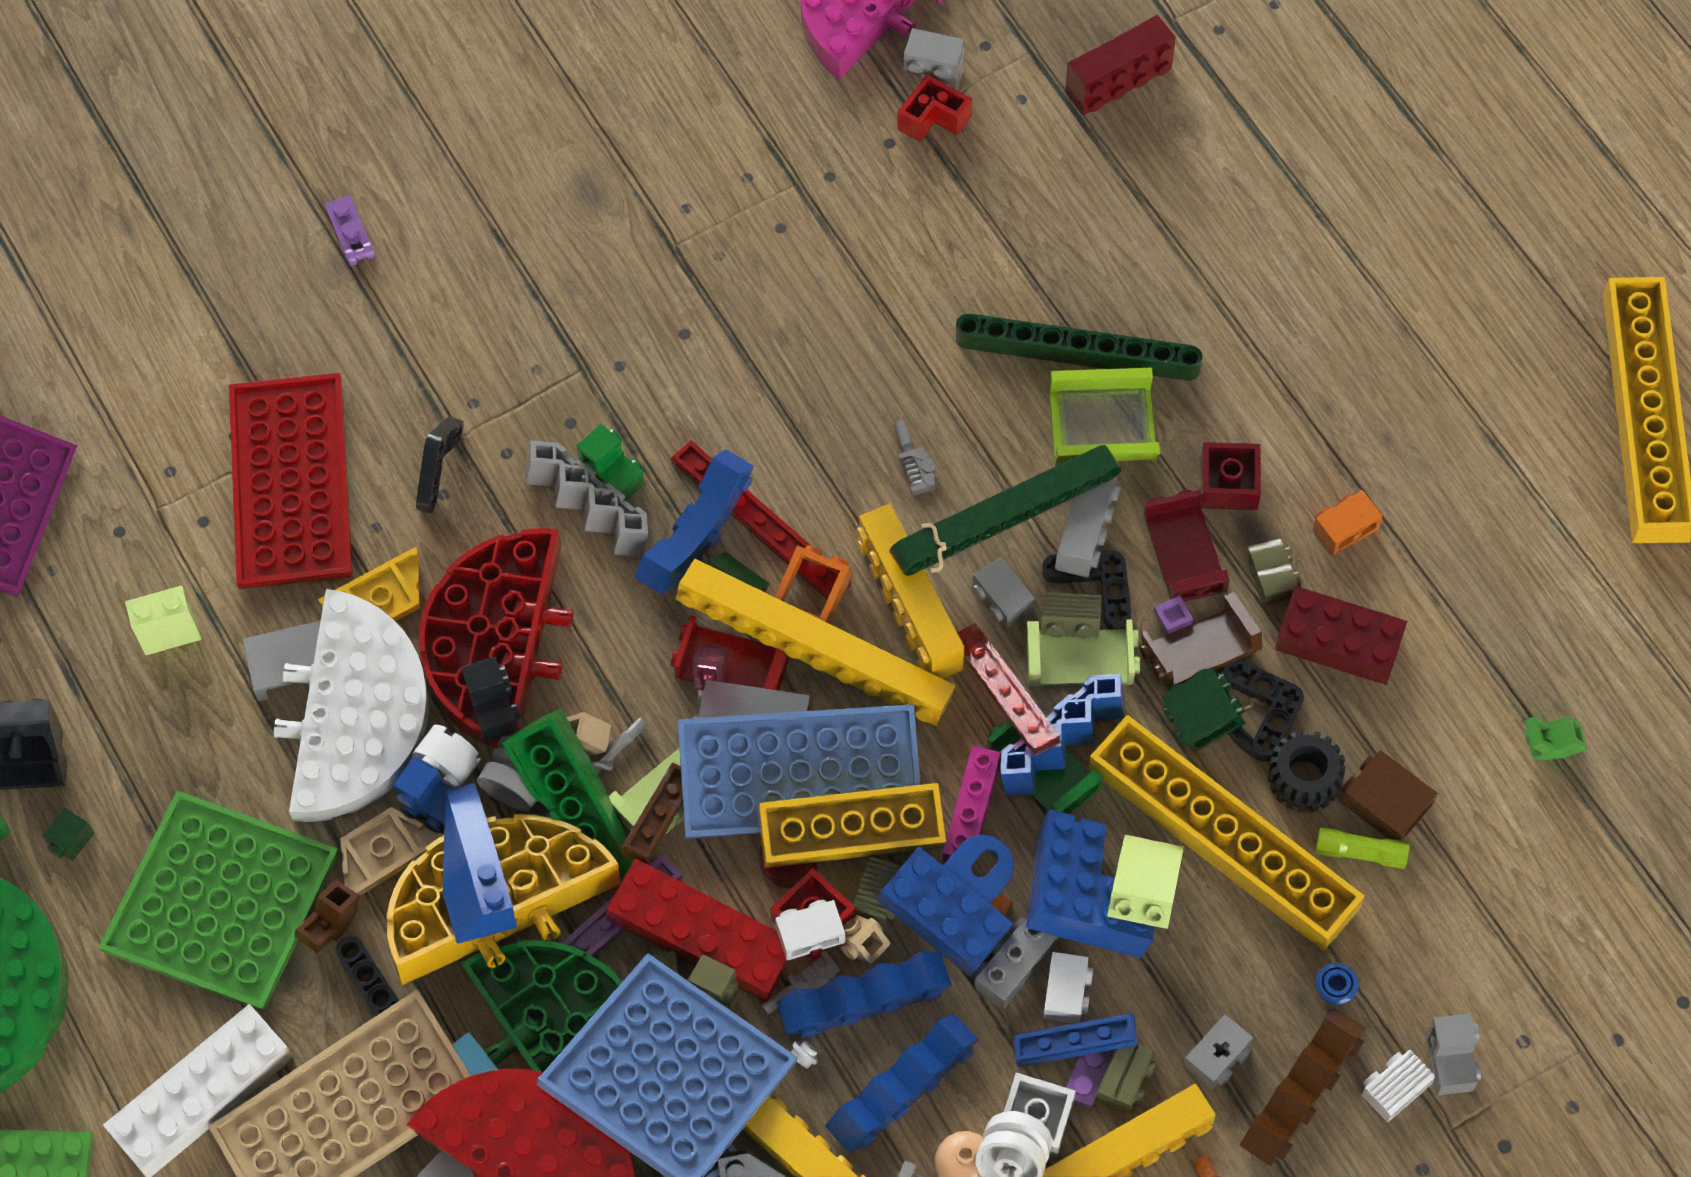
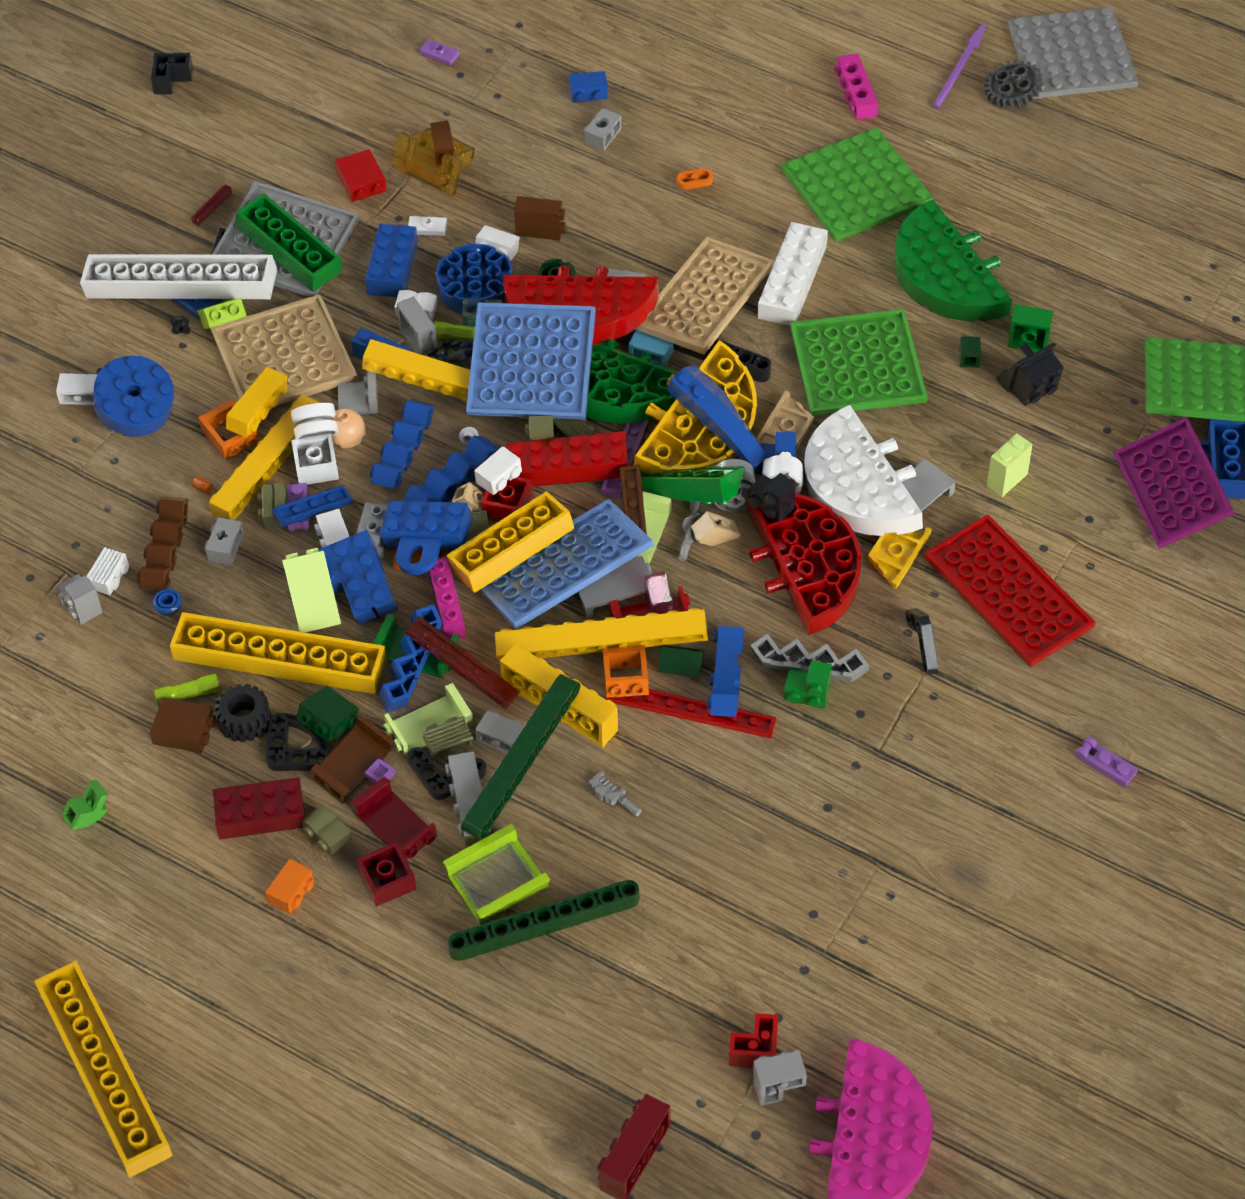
camera: 150 degrees right, 10 degrees down
reddish brown brick [294,879,360,953] -> none
tan piece [921,523,946,573] -> none

